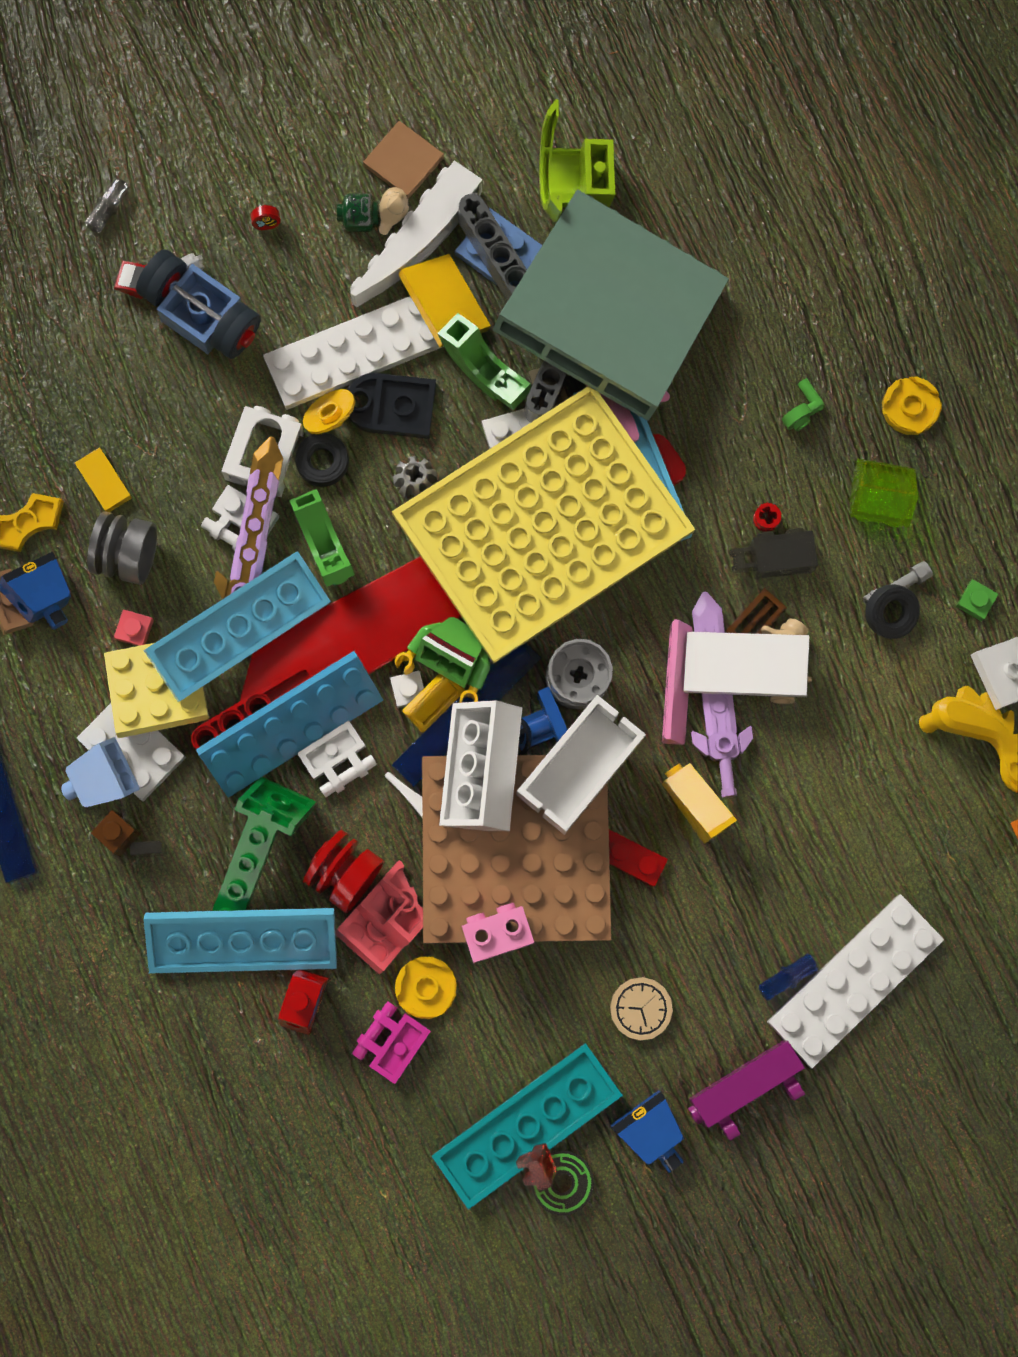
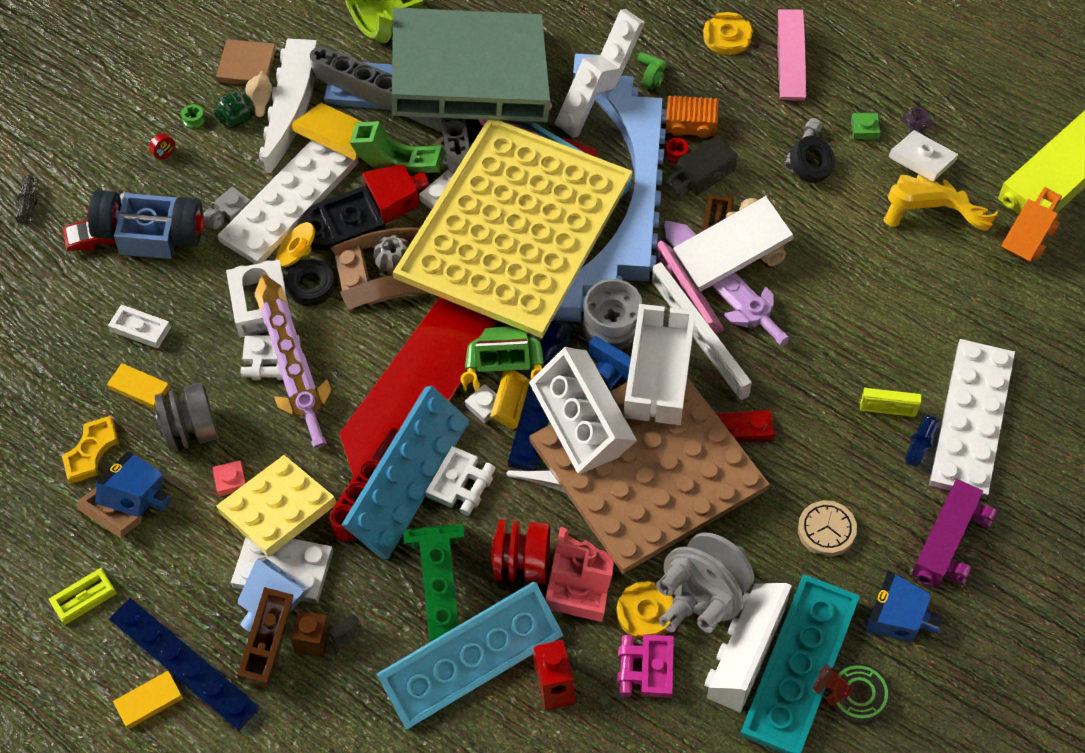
camera: 25 degrees left, 20 degrees down
medium azure plate [143,551,331,702] -> none
bright green arch [289,489,355,587] -> none
bright pink brick [462,903,534,964] -> none
yellow slope [662,763,737,844] -> none
clear neon green slope [849,458,919,527] -> none
none -> white plate [108,304,171,348]
none -> bright green bush [181,104,205,129]
none -> light grey plate [203,187,251,230]
none -> reddish brown slope [237,587,294,689]
none -> medium nougat wedge [331,228,434,313]
none -> red torso [362,164,429,224]
none -> light blue arch [553,54,667,322]
none -> white bracket [555,9,645,137]
none -> white tile [652,262,752,400]
none -> light grey piece [656,533,754,633]
none -> orange brick [665,95,719,138]
none -> white slope [704,583,792,713]
none -> bright pink slope [778,10,806,101]
none -> neon yellow tile [860,388,921,417]

